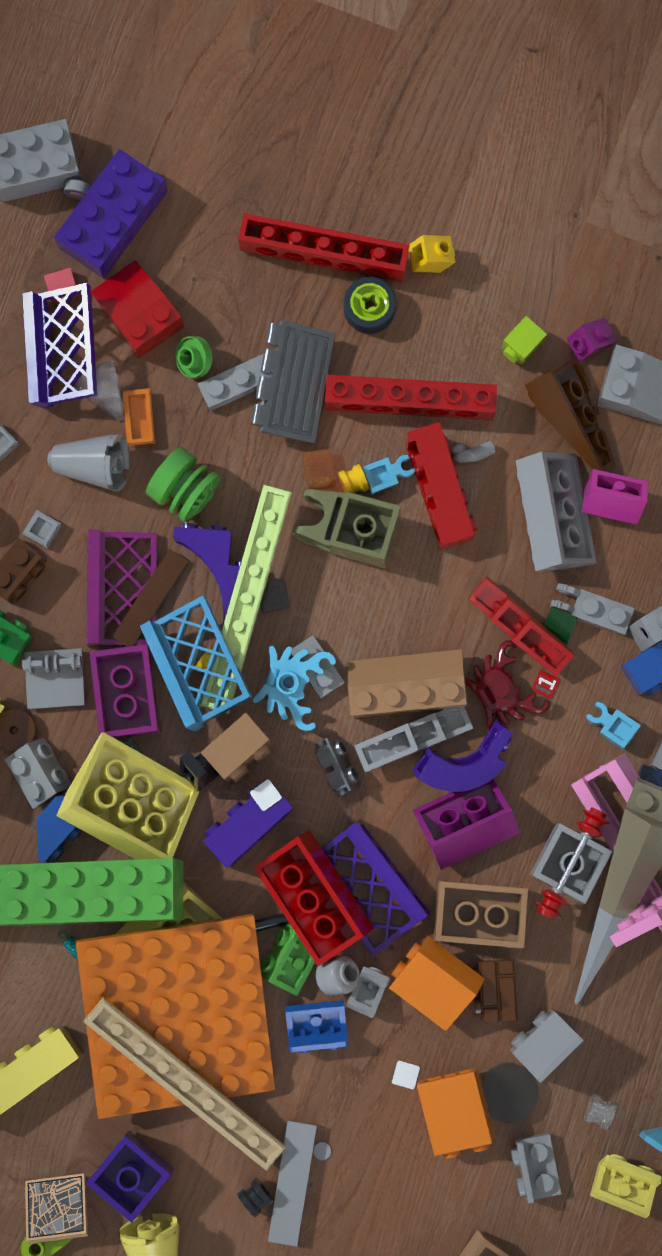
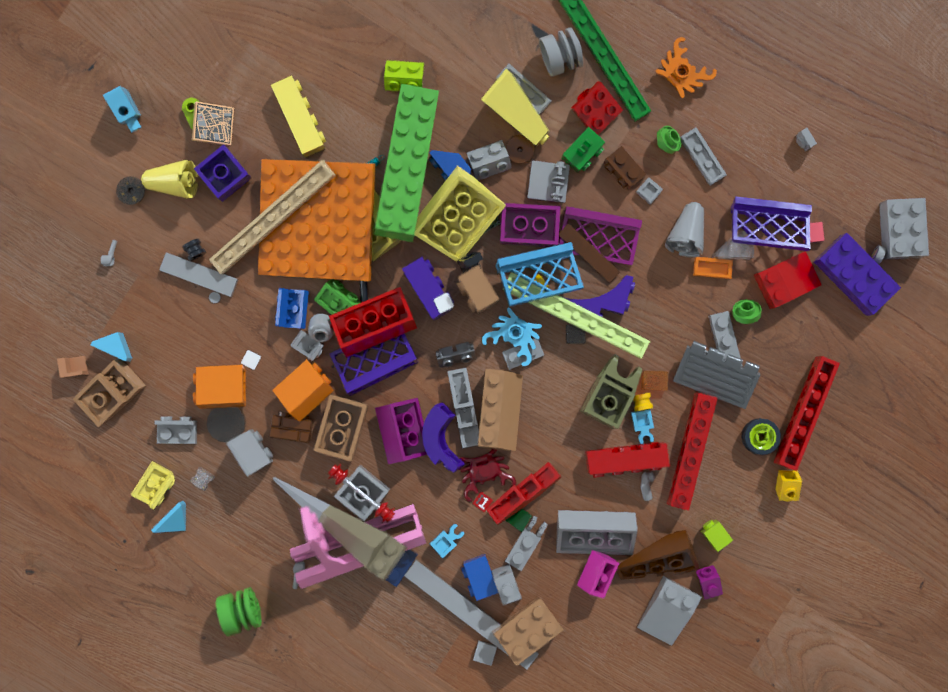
camera: 95 degrees right, 5 degrees up
bright green wheel [146,447,221,523] -> none

